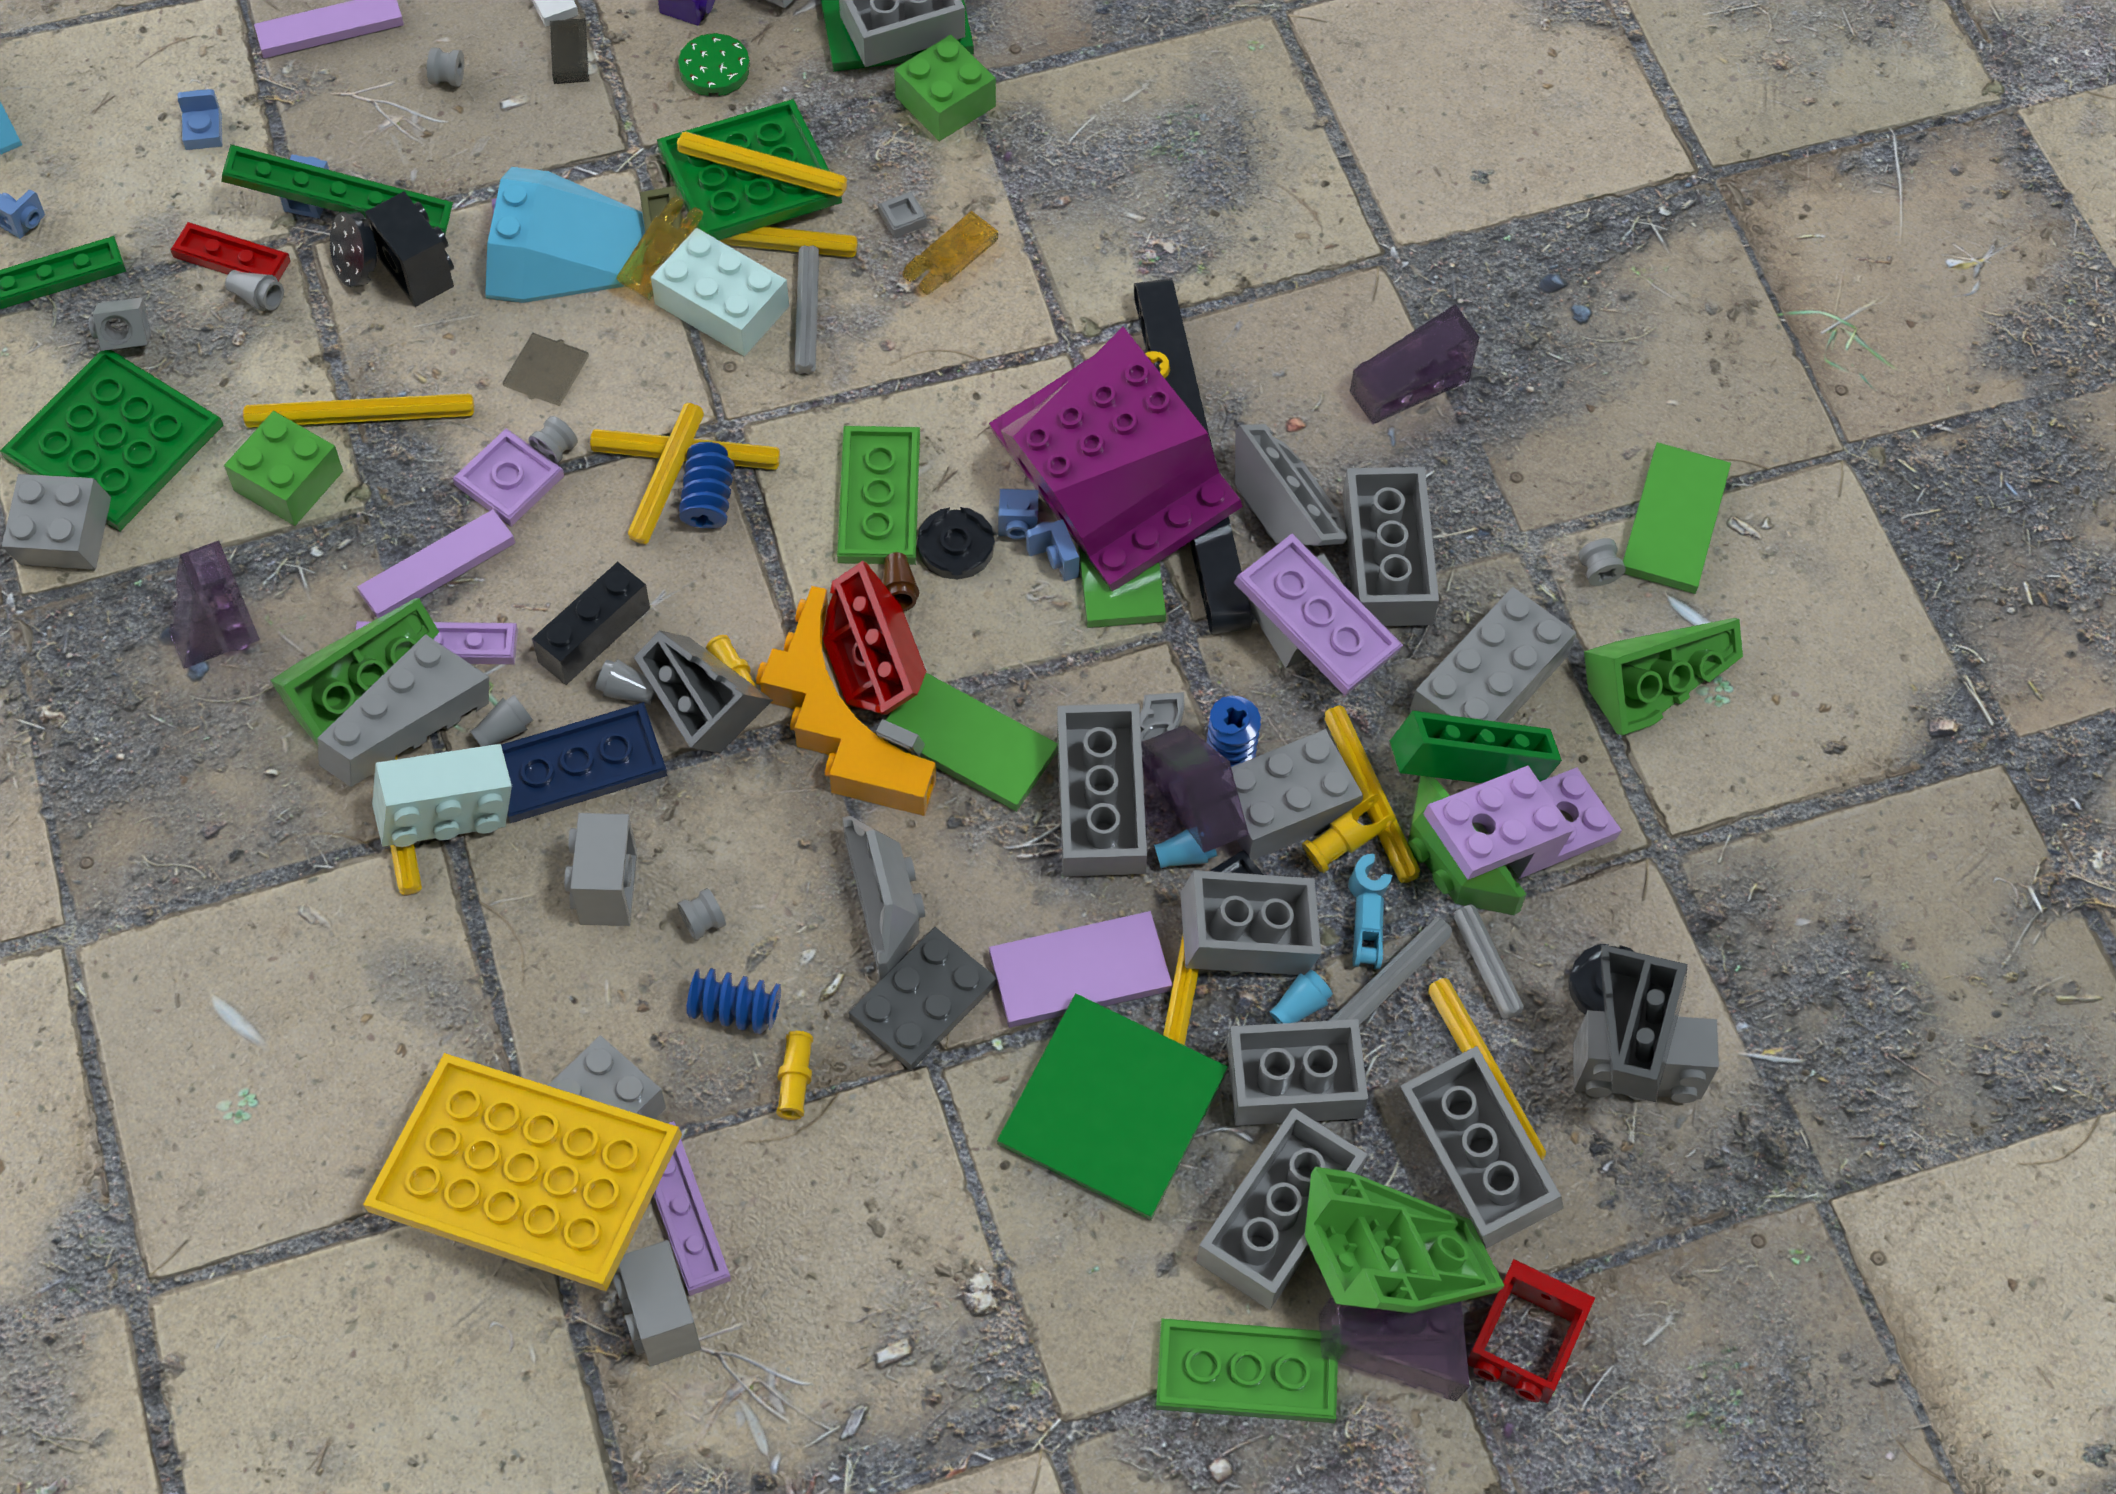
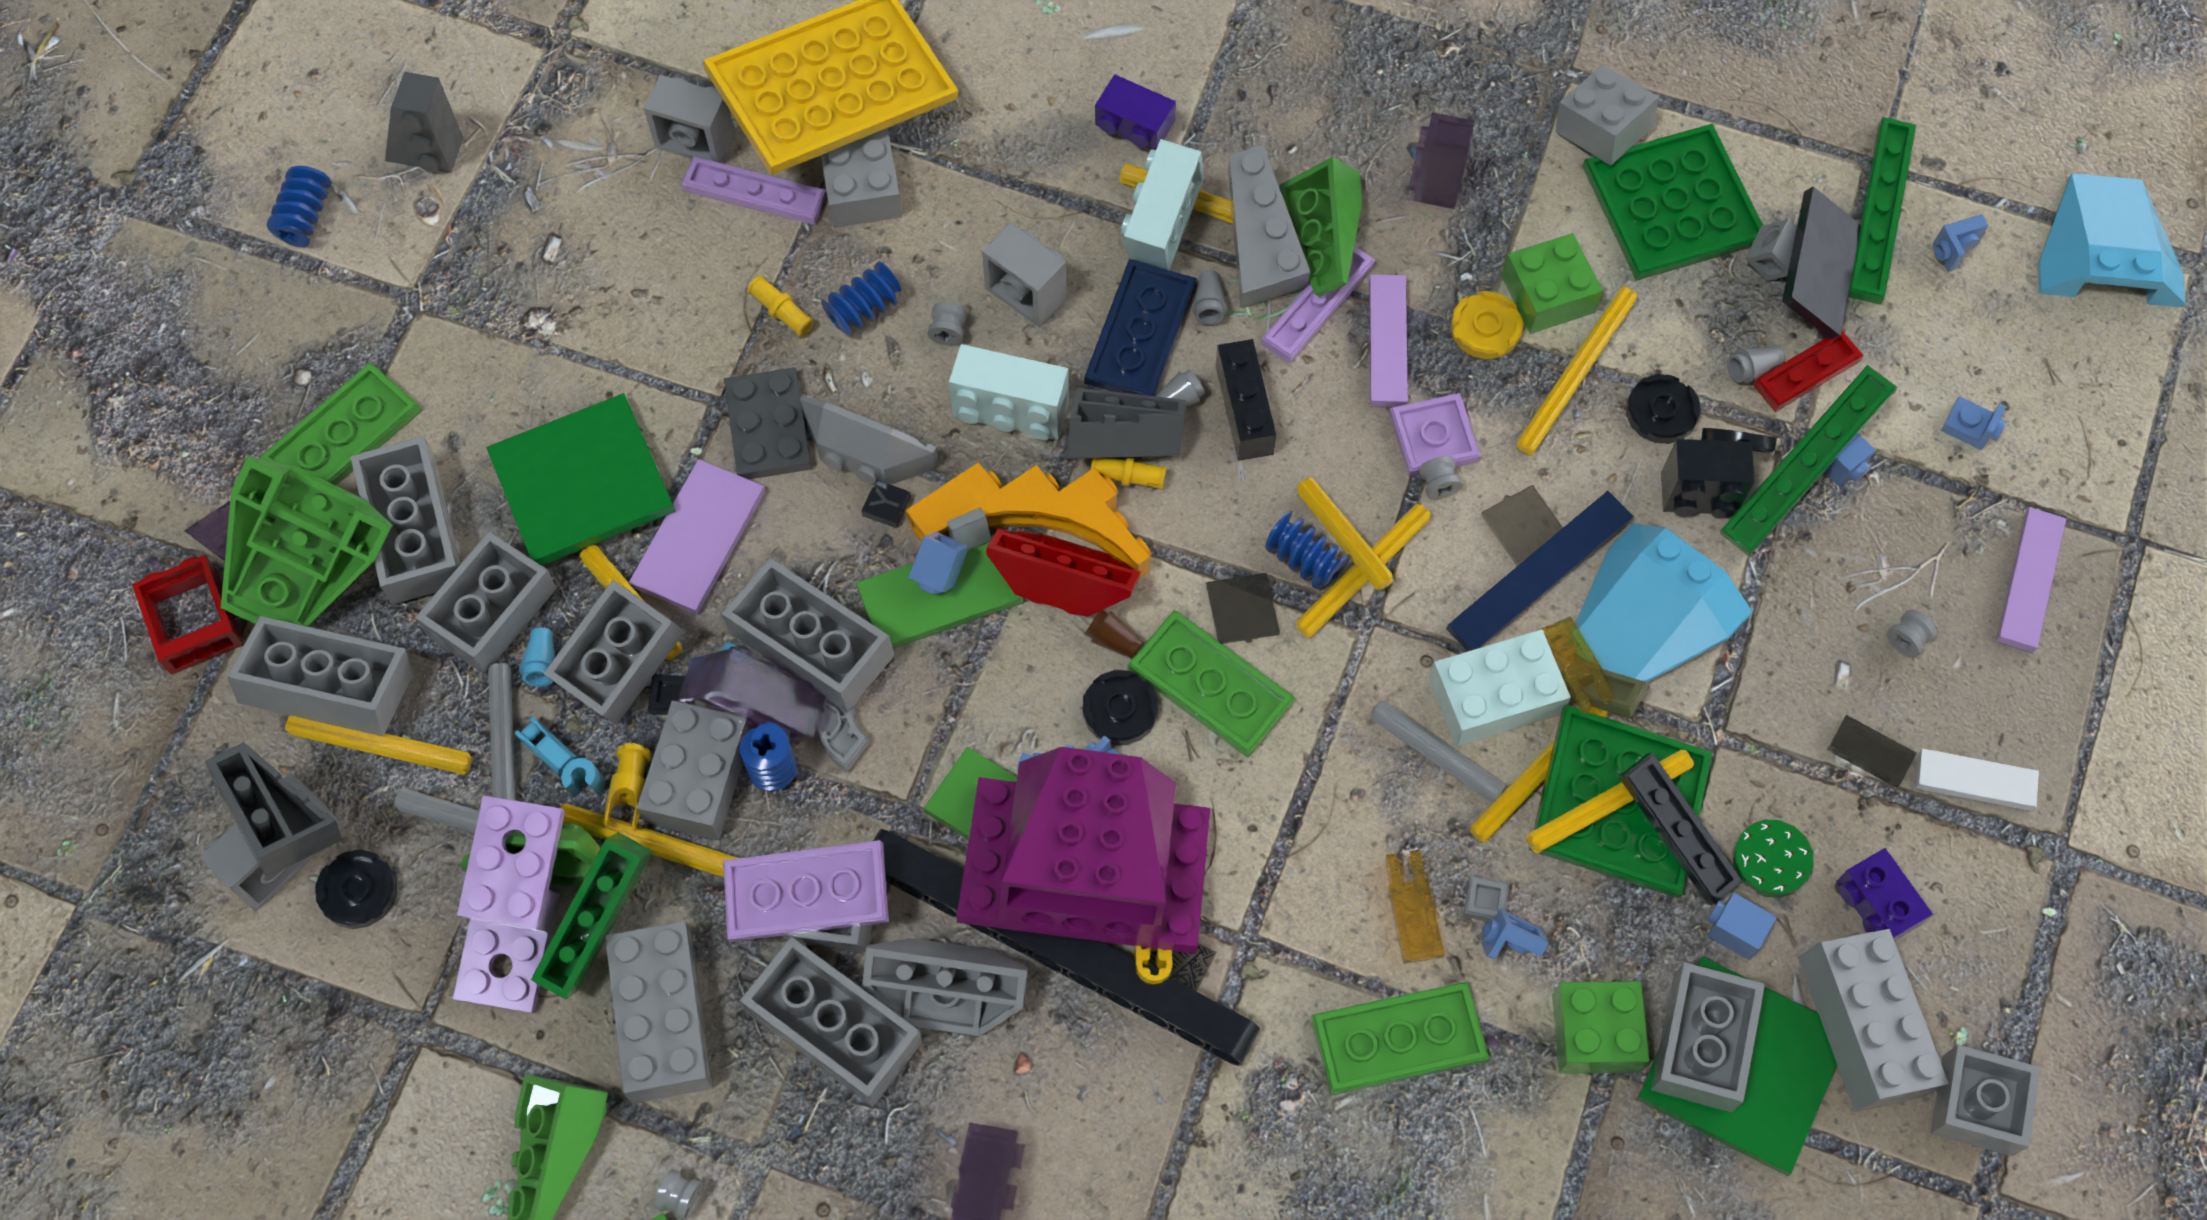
camera: 130 degrees right, 5 degrees up
none -> black tile [861,480,911,528]
none -> medium blue brick [908,532,969,594]
none -> light aqua brick [949,344,1069,441]
none -> dark purple brick [1095,74,1176,150]
none -> clear smoke piece [1206,572,1280,644]
none -> bright green tile [1311,981,1489,1096]
none -> dark blue tile [1446,490,1634,652]
none -> yellow tile [1450,291,1524,359]
none -> medium blue bracket [1481,909,1549,959]
none -> black tile [1618,753,1742,905]
none -> black tile [1626,374,1700,444]
none -> medium blue brick [1707,893,1777,961]
none -> tile [1782,186,1861,340]

